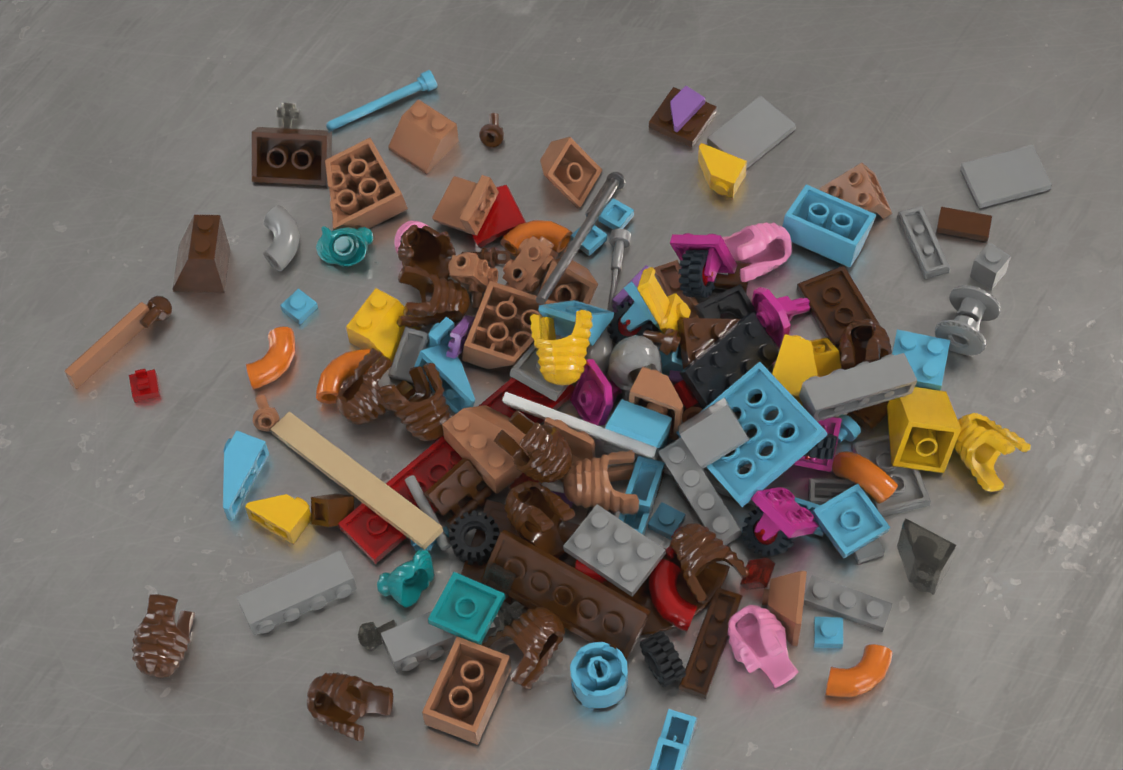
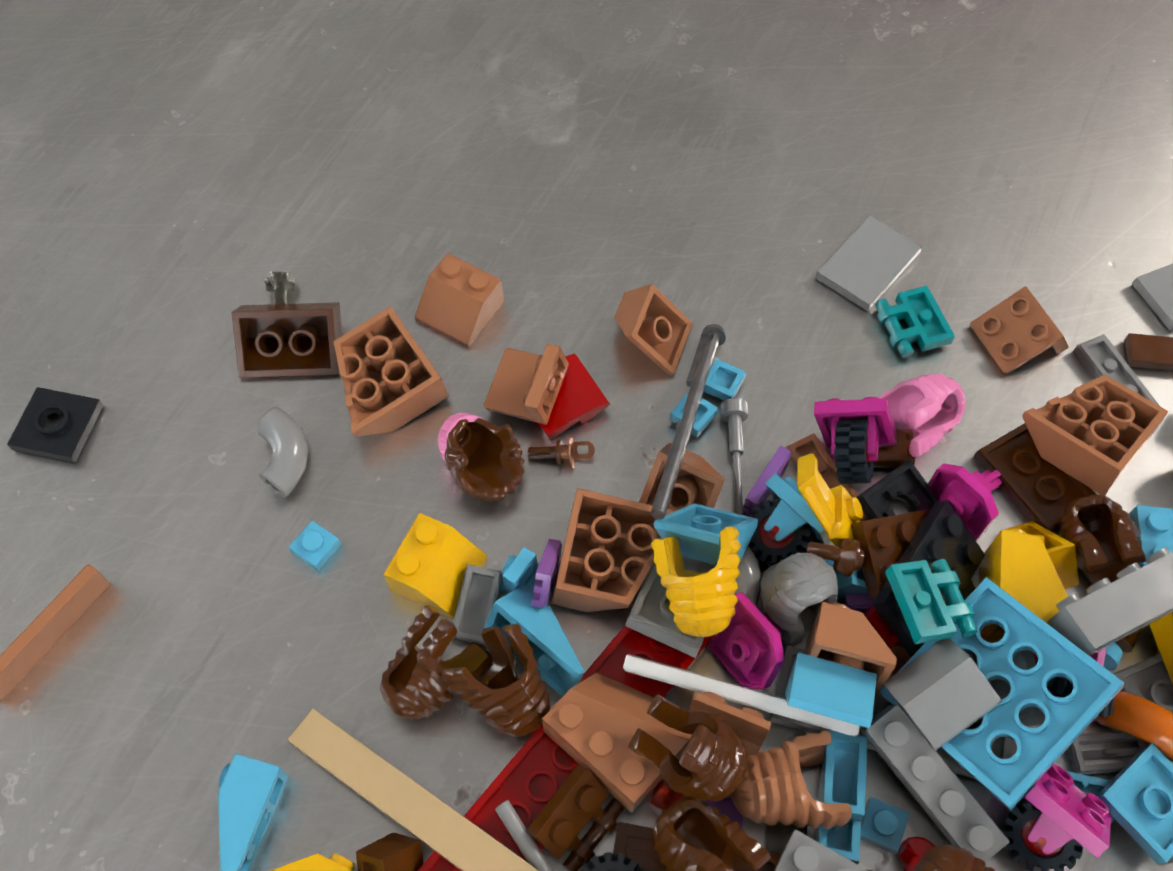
camera: 10 degrees left, 0 degrees up
red tile [129,369,161,402] -> none
reddish brown plate [140,296,172,328] -> none
reddish brown slope [172,215,230,292] -> none
orange cylinder [246,326,295,389] -> none
nougat plate [253,395,280,432] -> none
teal hair [316,226,374,267] -> none
orange cylinder [316,349,372,404] -> none
medium azure piece [326,70,438,131] -> none
reddish brown hair [397,266,470,328] -> none
nougat brick [448,252,499,308] -> none
reddish brown plate [479,113,504,147] -> none
orange cylinder [500,220,573,257] -> none
nougat brick [502,236,559,294] -> none
reddish brown plate [649,87,717,148] -> none
medium lavender tile [670,86,705,133] -> none
yellow slope [698,143,747,198] -> none
medium azure slope [782,185,876,267] -> none
none -> black piece [7,387,104,463]
none -> teal plate [875,286,955,358]
none -> teal plate [885,559,978,644]
none -> nougat wedge [1022,375,1169,495]

